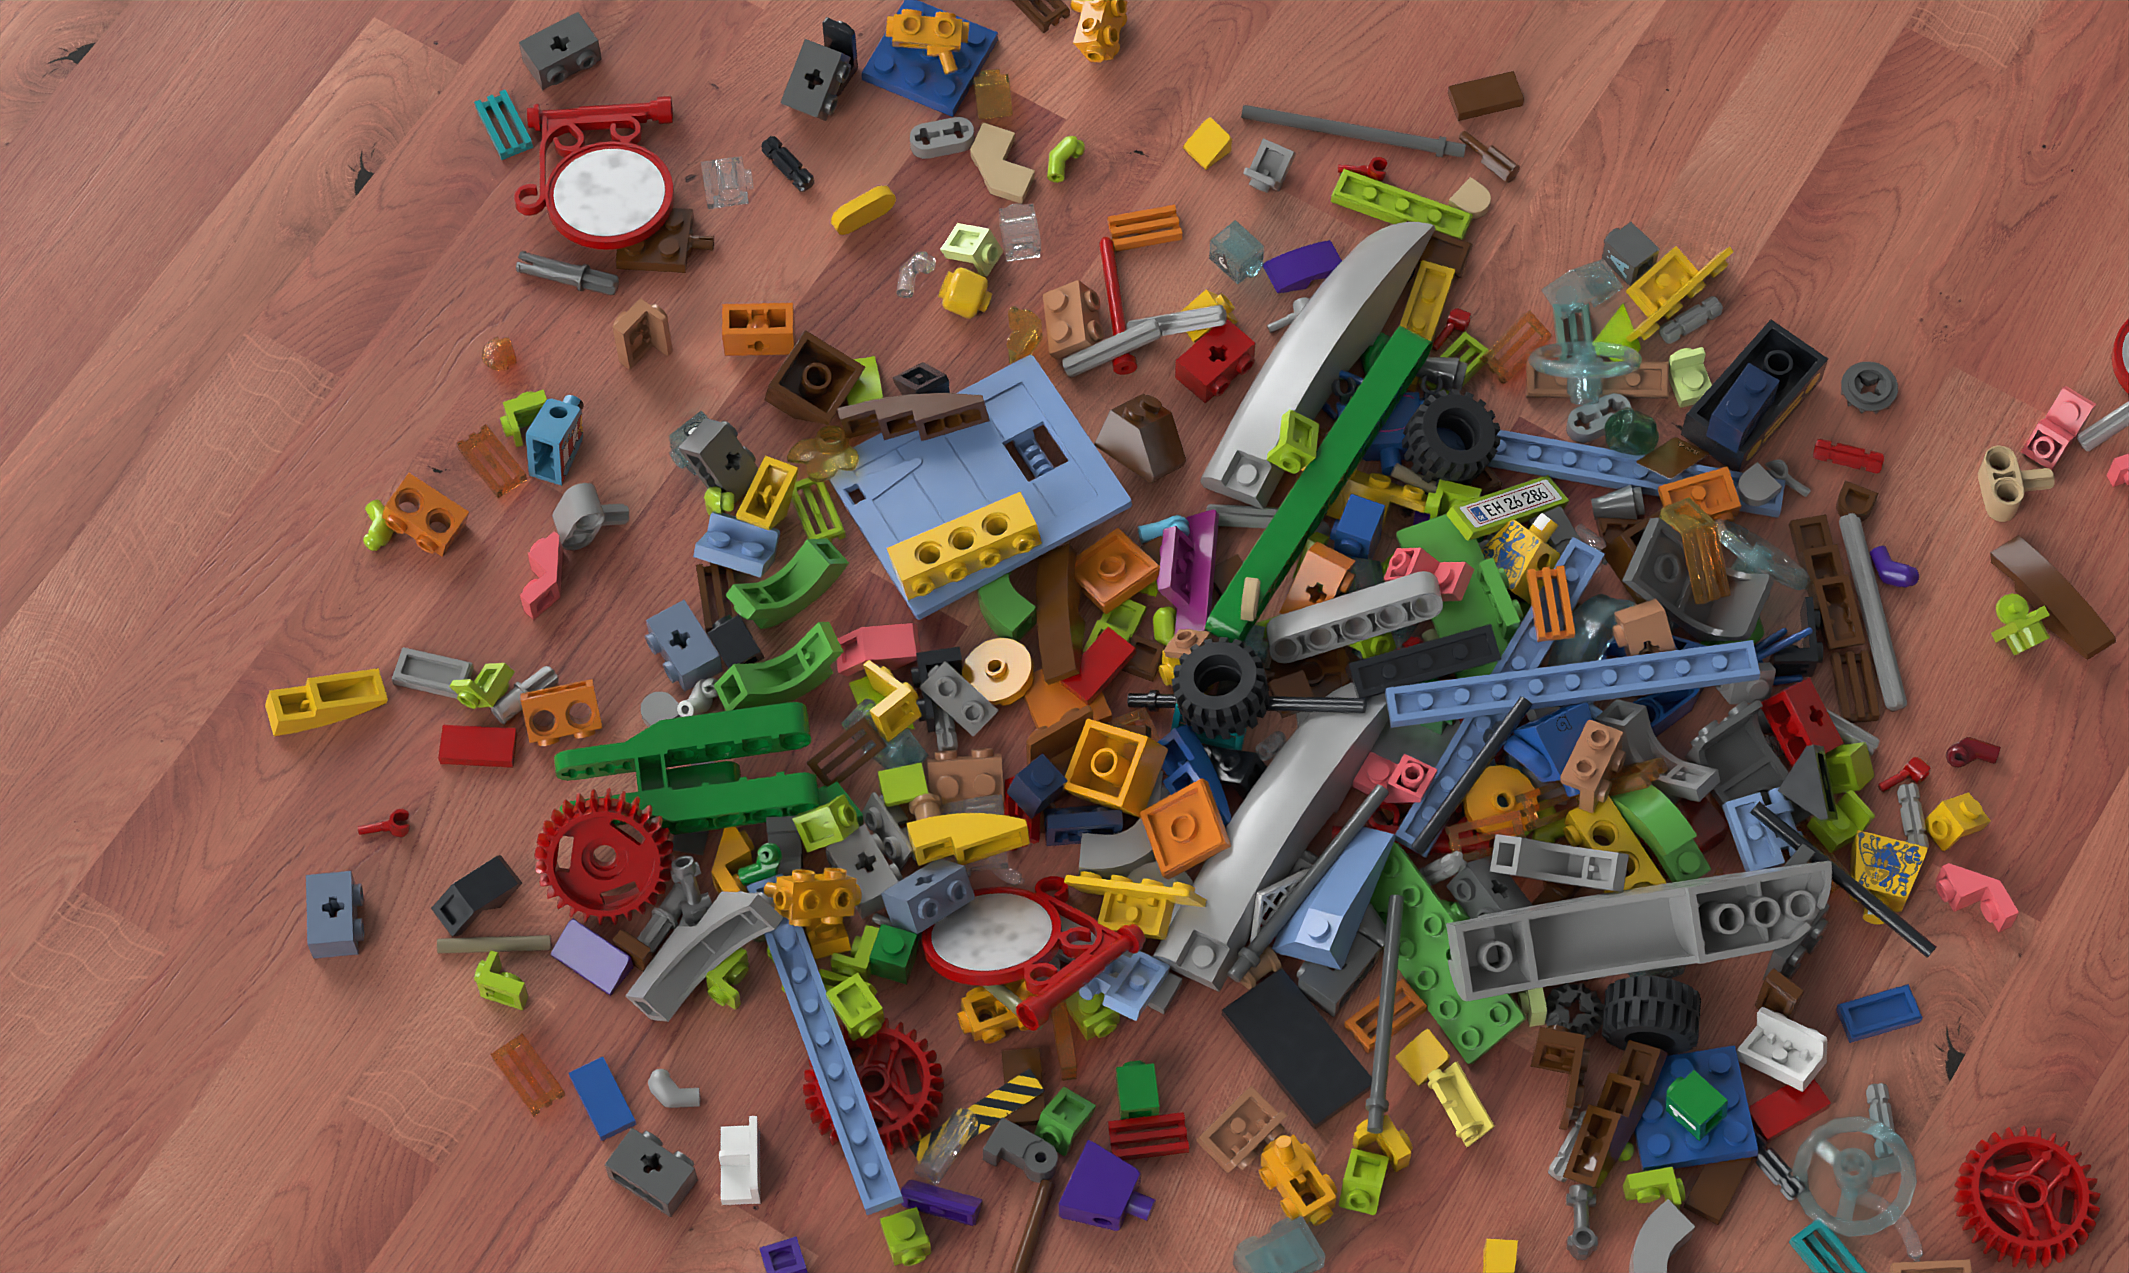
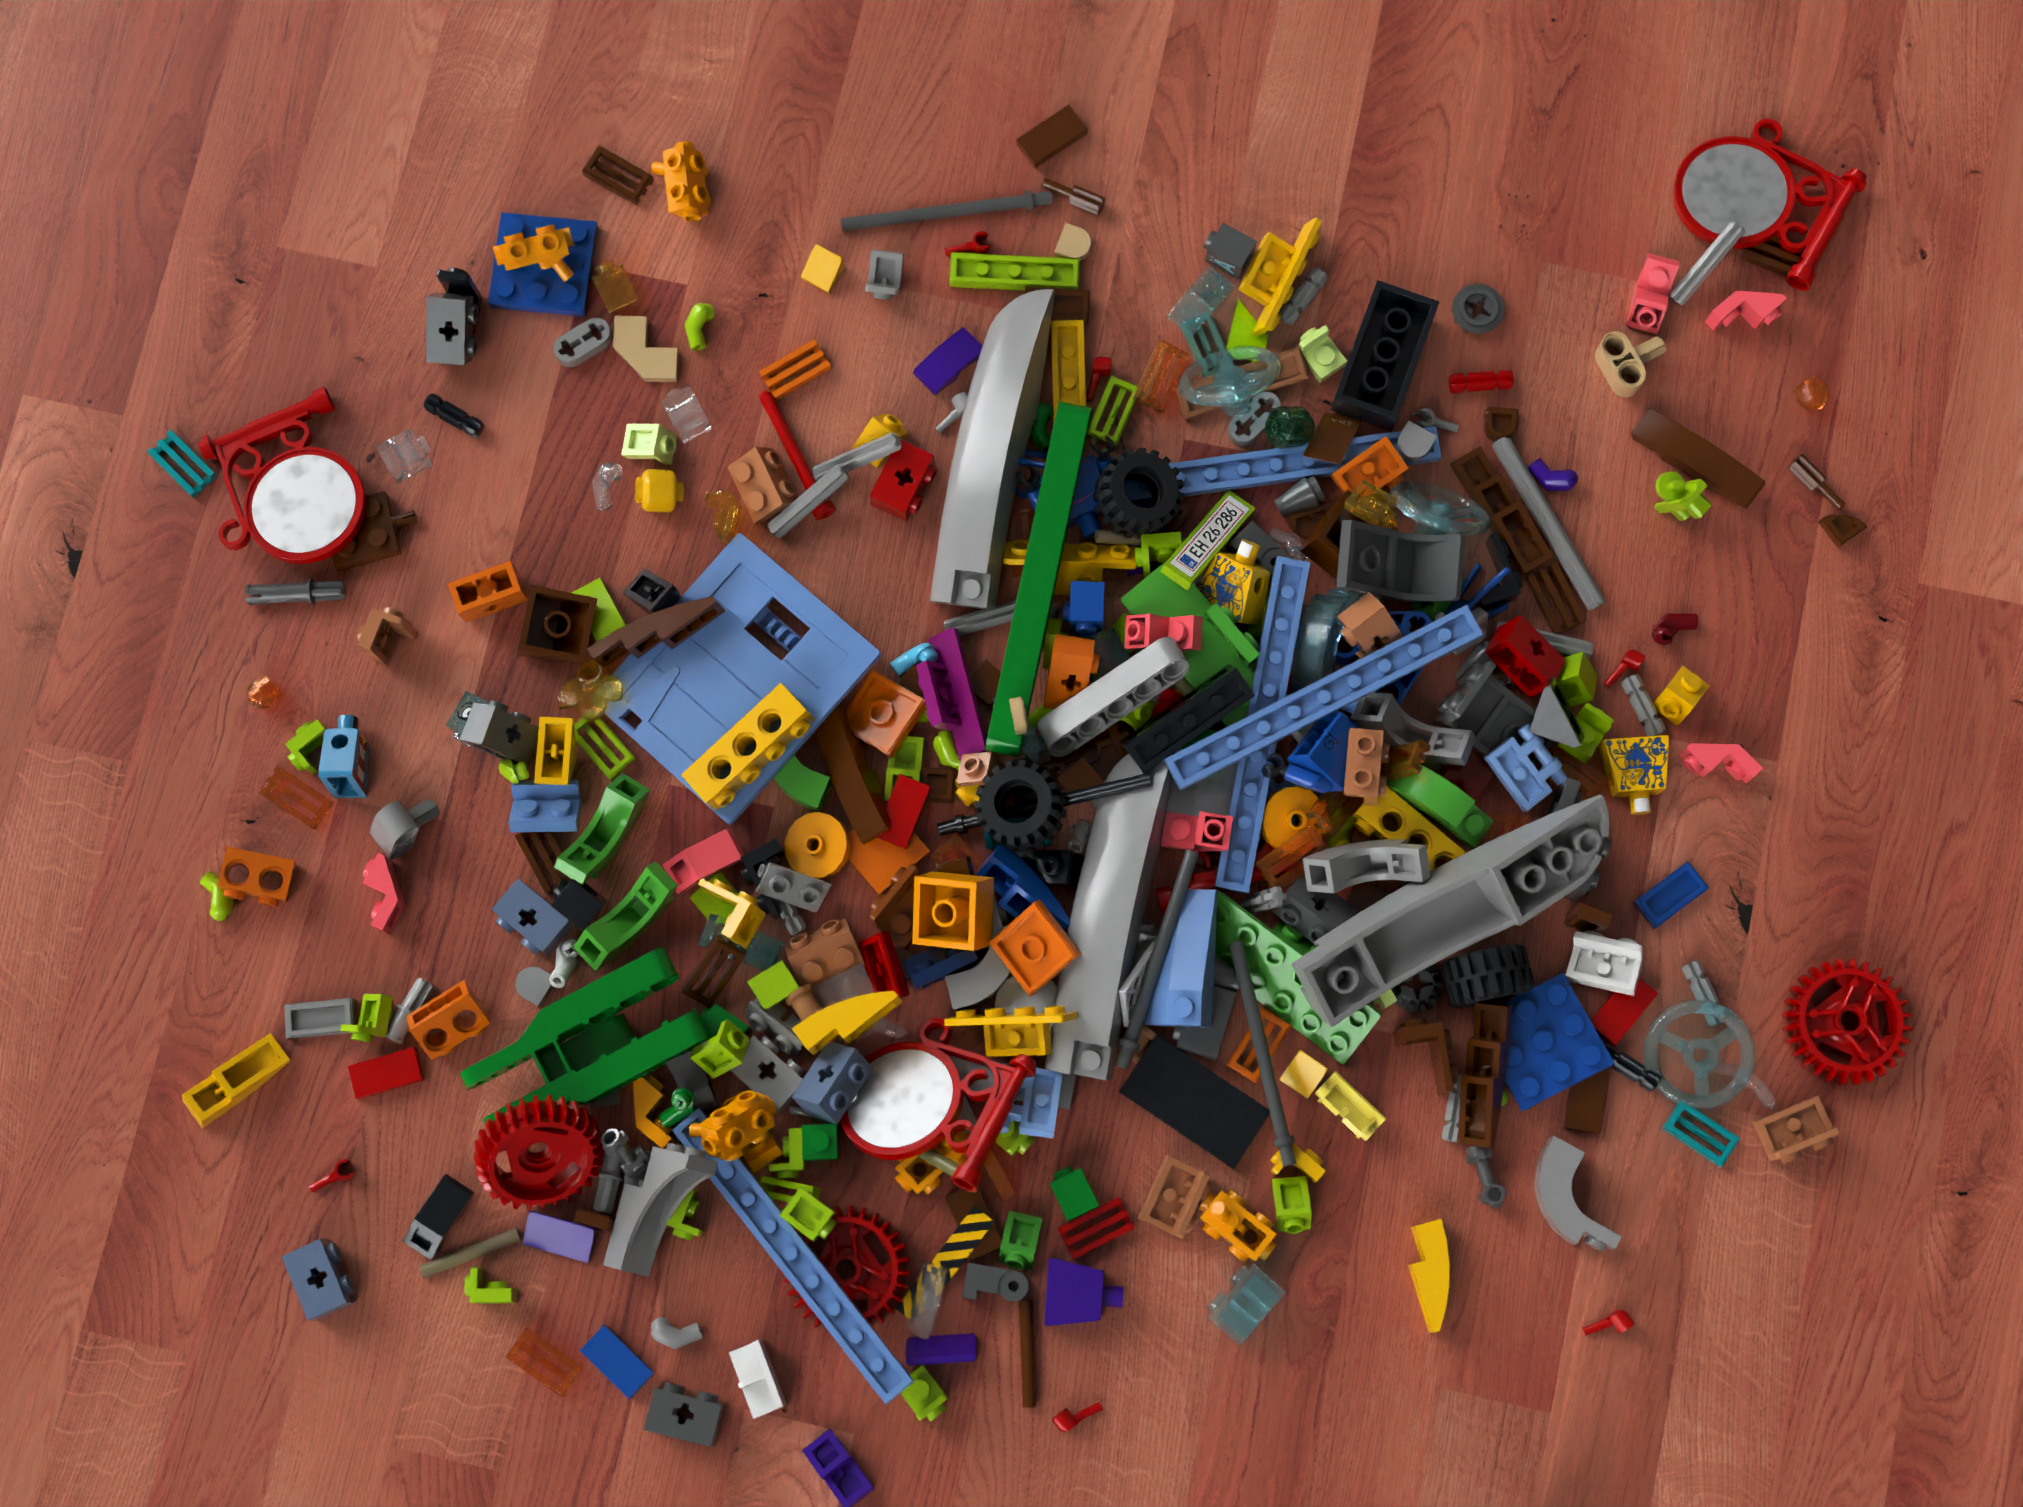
camera: 15 degrees left, 15 degrees up
dark grey brick [519,12,602,90] -> none
yellow tile [831,186,896,235] -> none
dark blue brick [1006,754,1068,819] -> none
reddish brown slope [1094,394,1186,483] -> none
clear light blue brick [1209,220,1264,284] -> none
lime bracket [1267,409,1319,474] -> none
black piece [1411,696,1533,855] -> none
dark grey cone [1416,357,1468,391] -> none
orange tile [1526,565,1575,642] -> none
lime bracket [1623,1167,1685,1210] -> none
green brick [1666,1070,1728,1141] -> none
clear orange tile [1681,524,1731,604] -> none
dark blue brick [1706,363,1780,453] -> none
black piece [1750,801,1937,958] -> none

